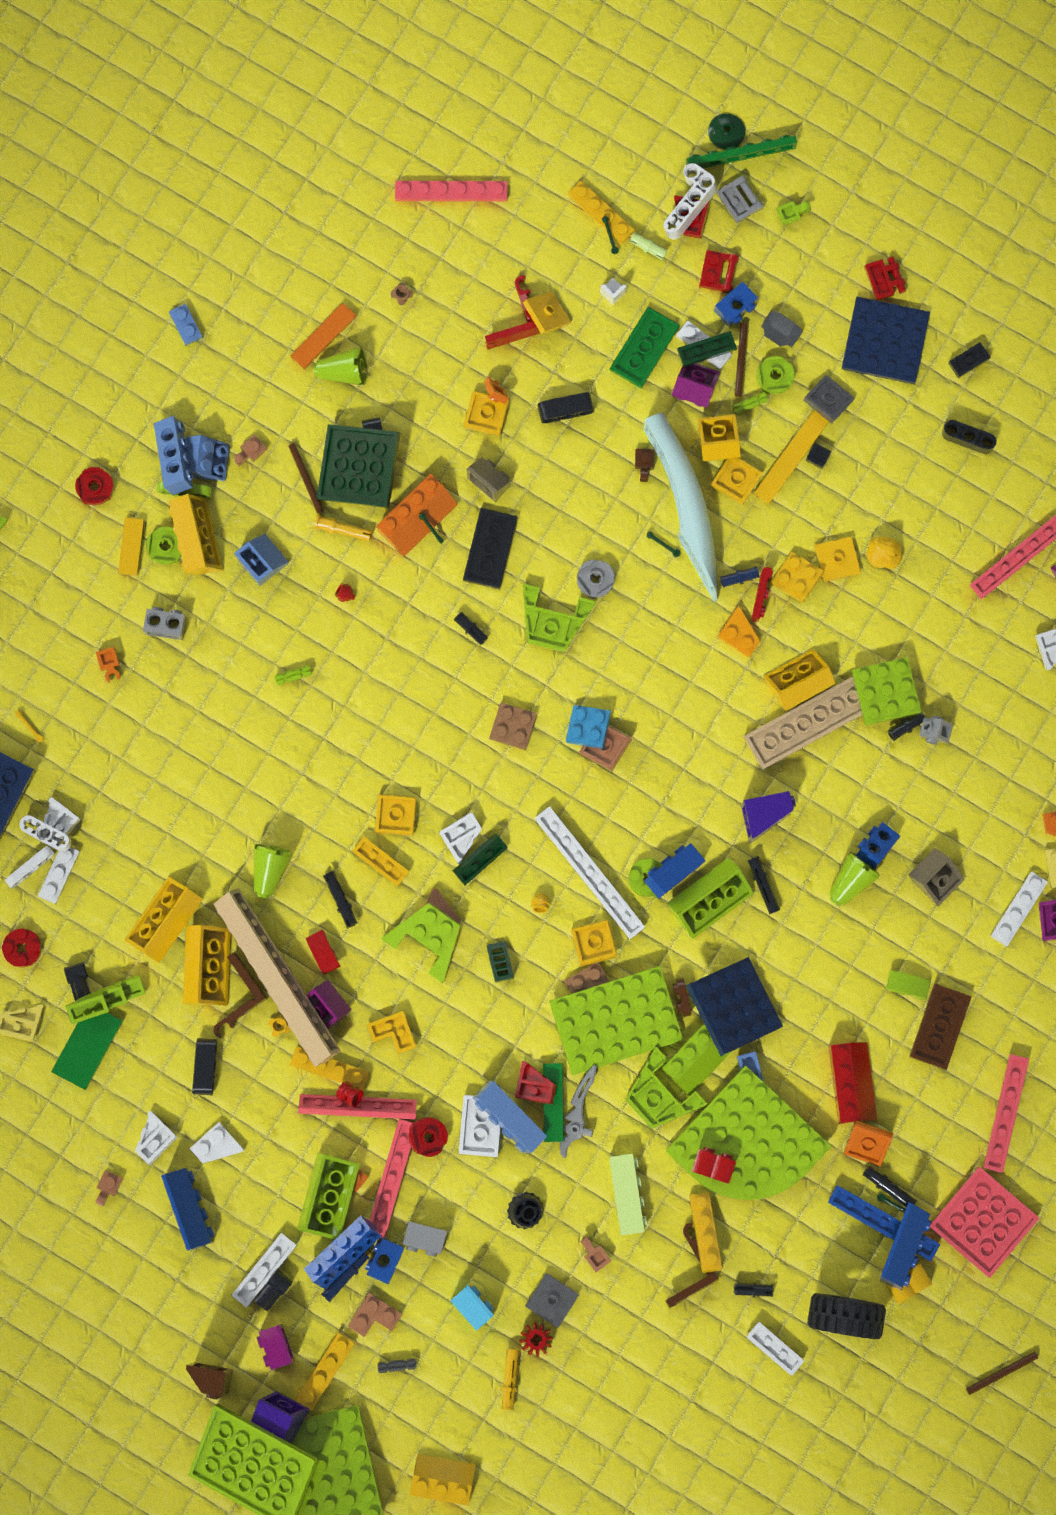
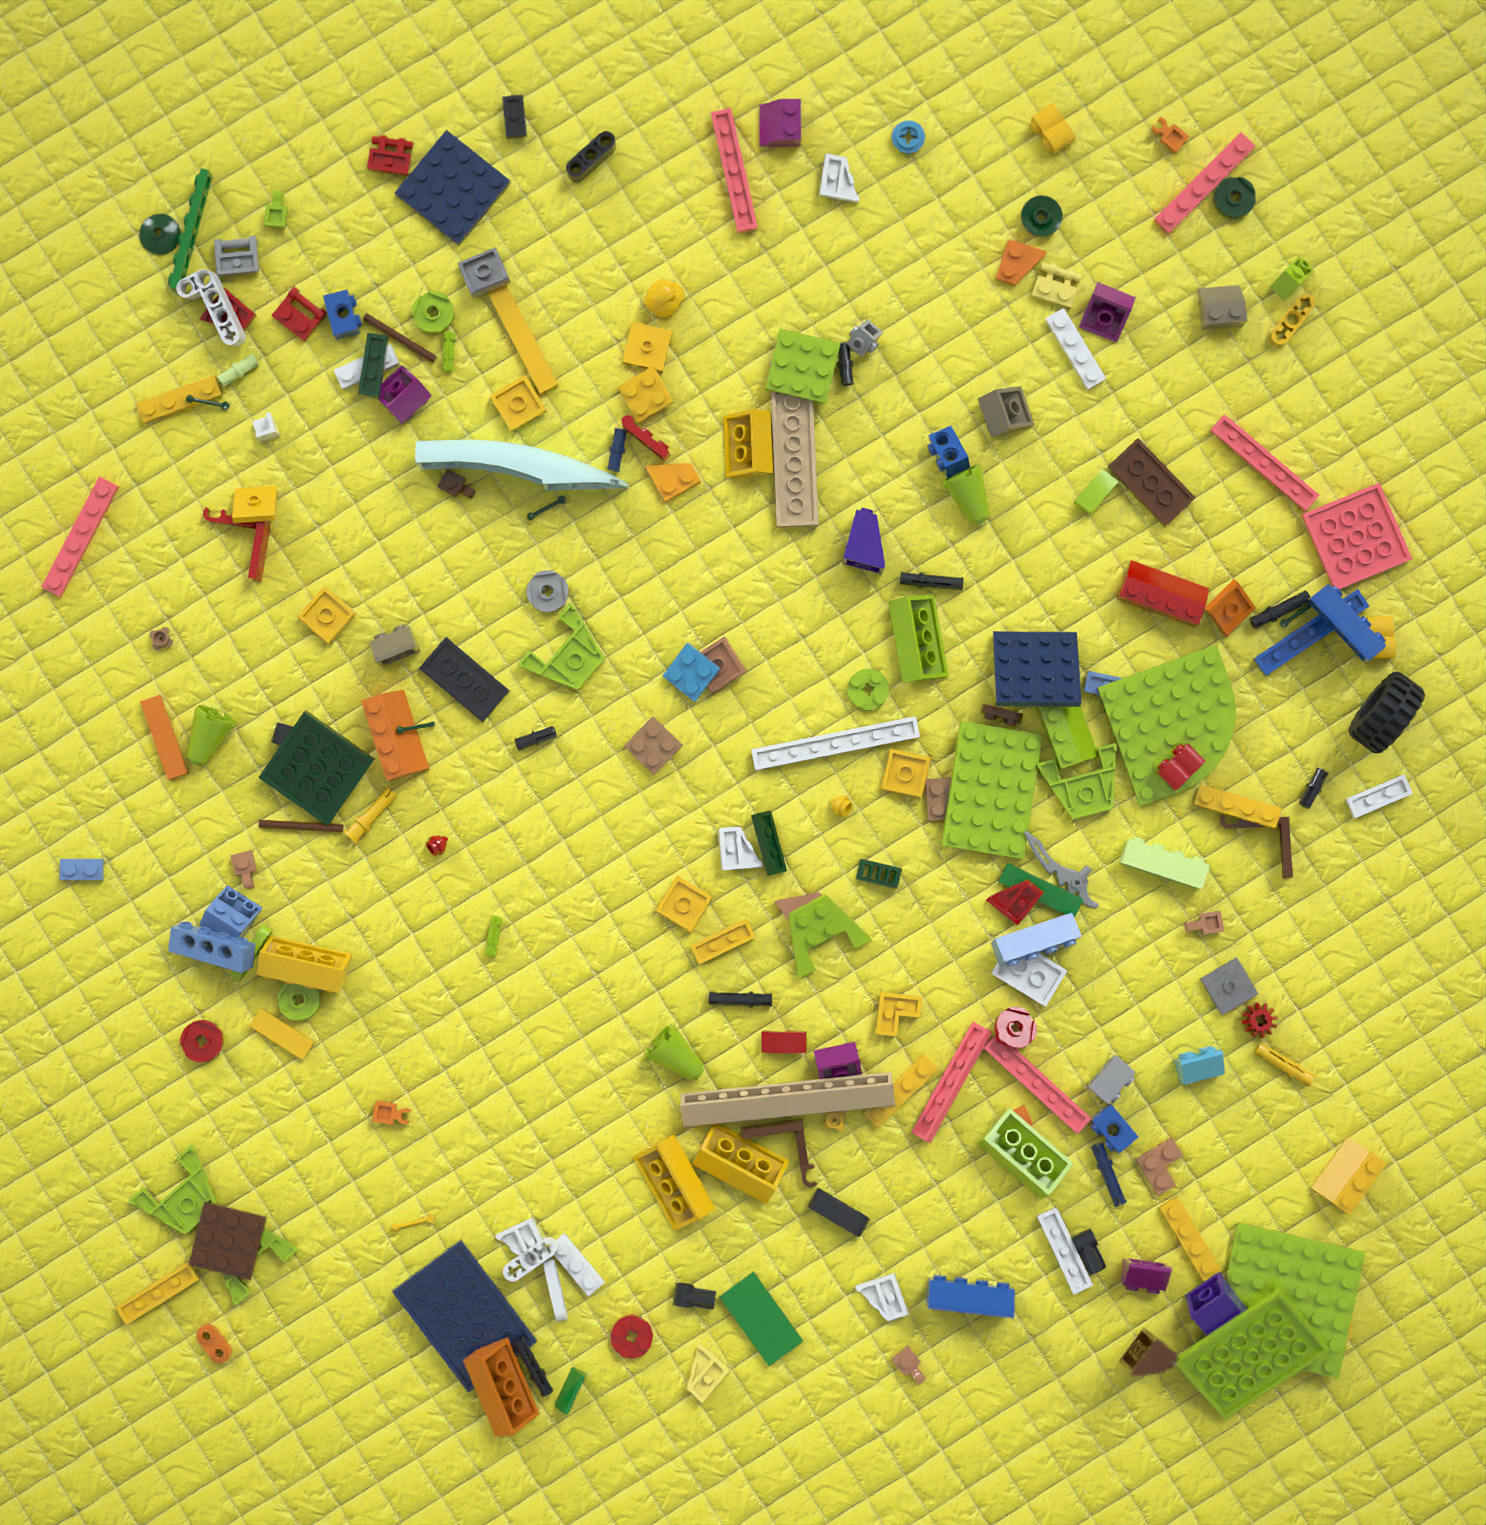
camera: 60 degrees left, 5 degrees up
lime slope [65,974,146,1024] -> none
light grey brick [143,607,186,640] -> none
white wing [190,1122,244,1163] -> none
medium blue slope [234,534,289,586] -> none
blue brick [304,1216,382,1289] -> none
red wheel [336,1081,364,1107] -> none
dark grey axle [377,1358,416,1373] -> none
orange plate [484,376,509,404] -> none
black piece [507,1192,544,1230] -> none
black beam [537,392,594,423] -> none
green tile [609,307,680,389] -> none
blue brick [644,843,705,899] -> none
yellow brick [698,414,741,462] -> none
dark grey slope [761,310,803,348] -> none
black plate [806,443,832,469] -> none

